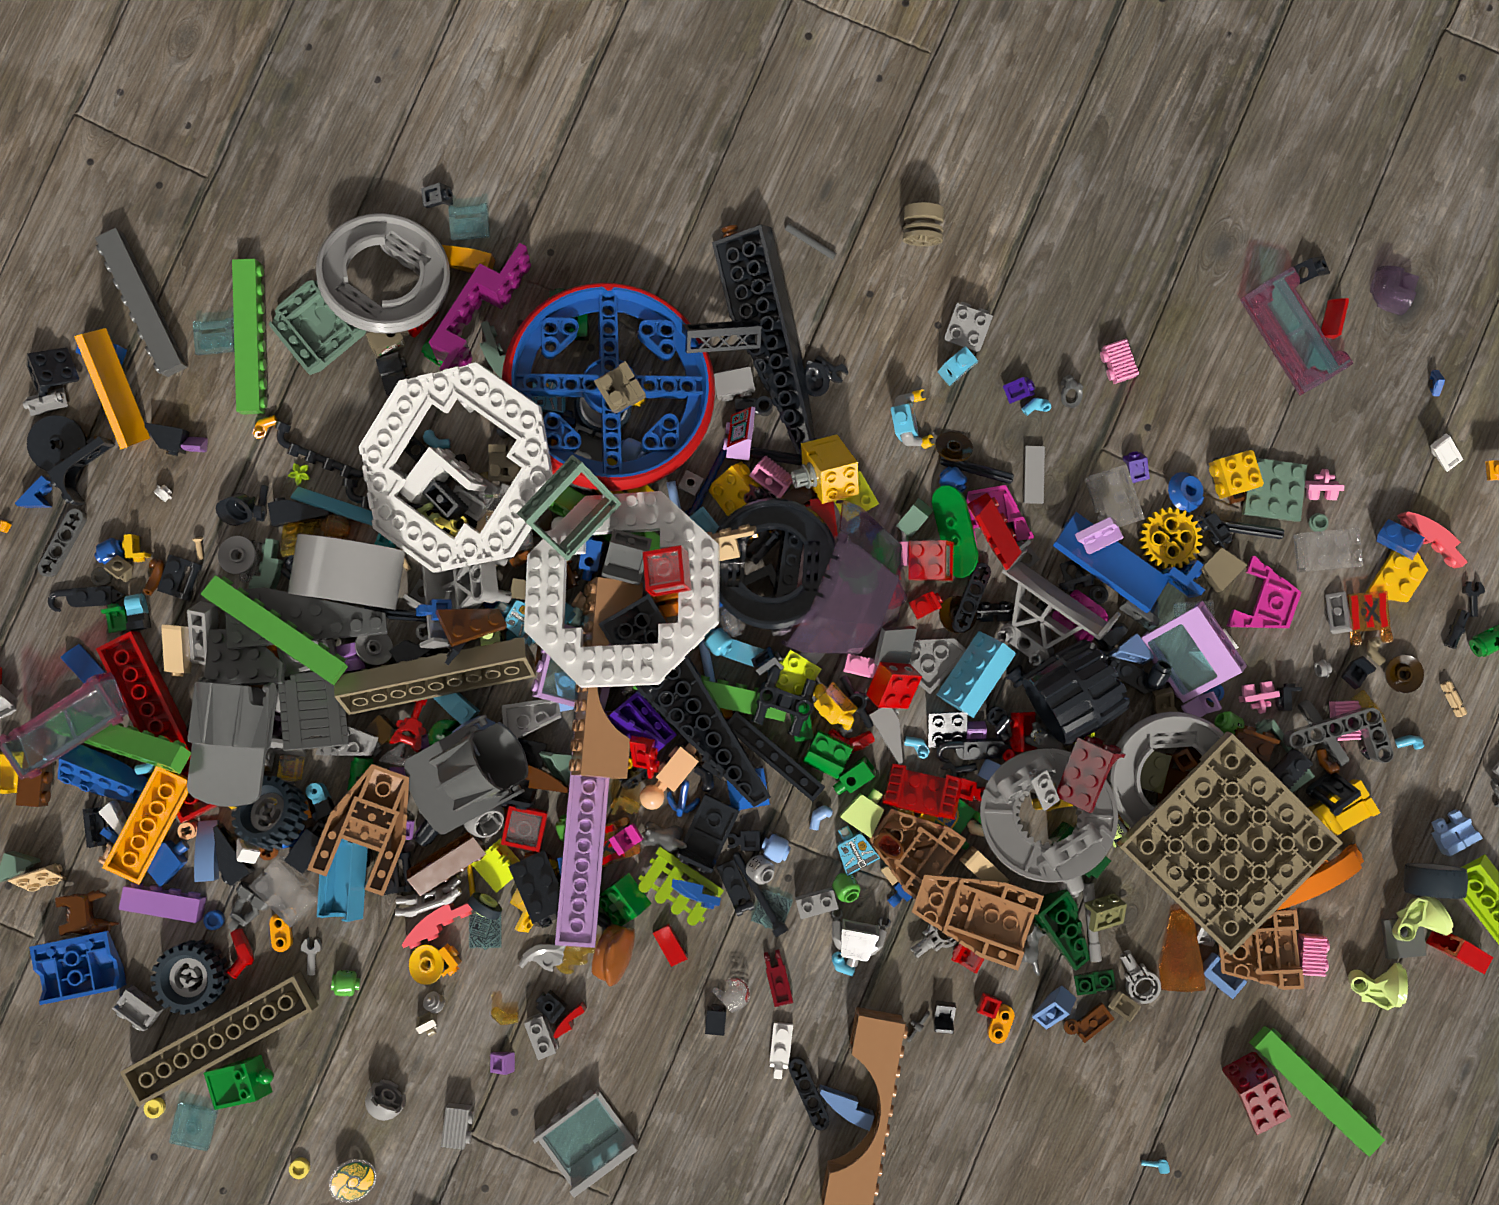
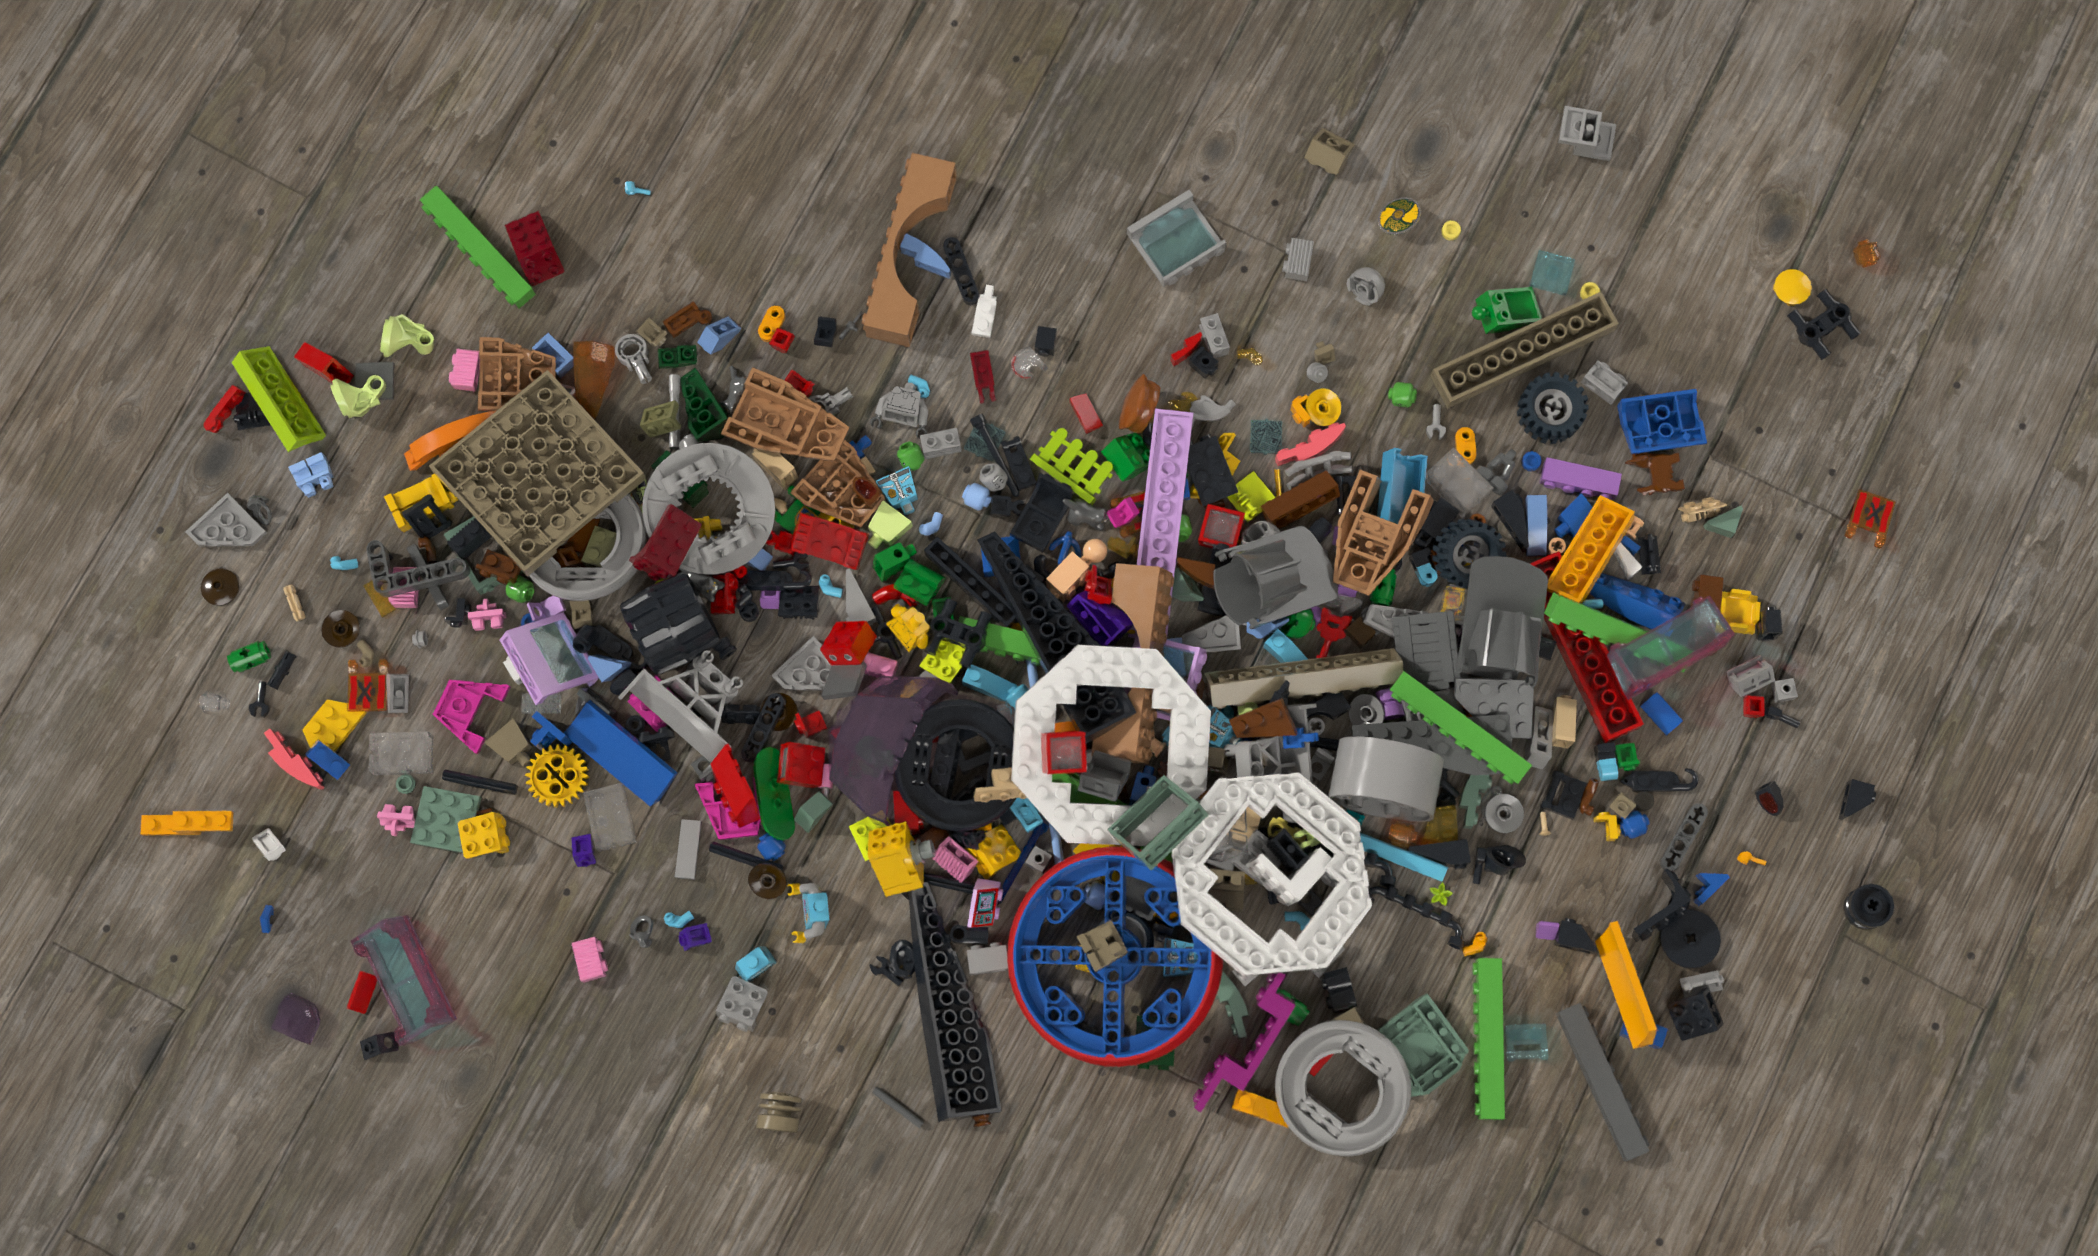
camera: 170 degrees left, 10 degrees down
white plate [153,485,172,502] -> none
red arm [226,929,254,979] -> none
white slope [236,838,261,864] -> none
black bracket [421,183,453,208] -> none
clear light blue plate [448,203,490,240] -> none
black wheel [468,892,502,920] -> none
medium lavender slope [490,1052,515,1075] -> none
blue plate [672,879,721,909] -> none
black fence [682,320,762,353] -> none
black bracket [751,646,784,675] -> none
medium azure brick [936,631,1016,718] -> none
light grey hinge [1029,769,1060,811] -> none
lavender bracket [1075,517,1123,554] -> none
blue piece [1168,472,1204,513] -> none
black hinge [1197,509,1233,548] -> none
black bracket [1341,656,1376,690] -> none
black wheel [1403,863,1468,899] -> none

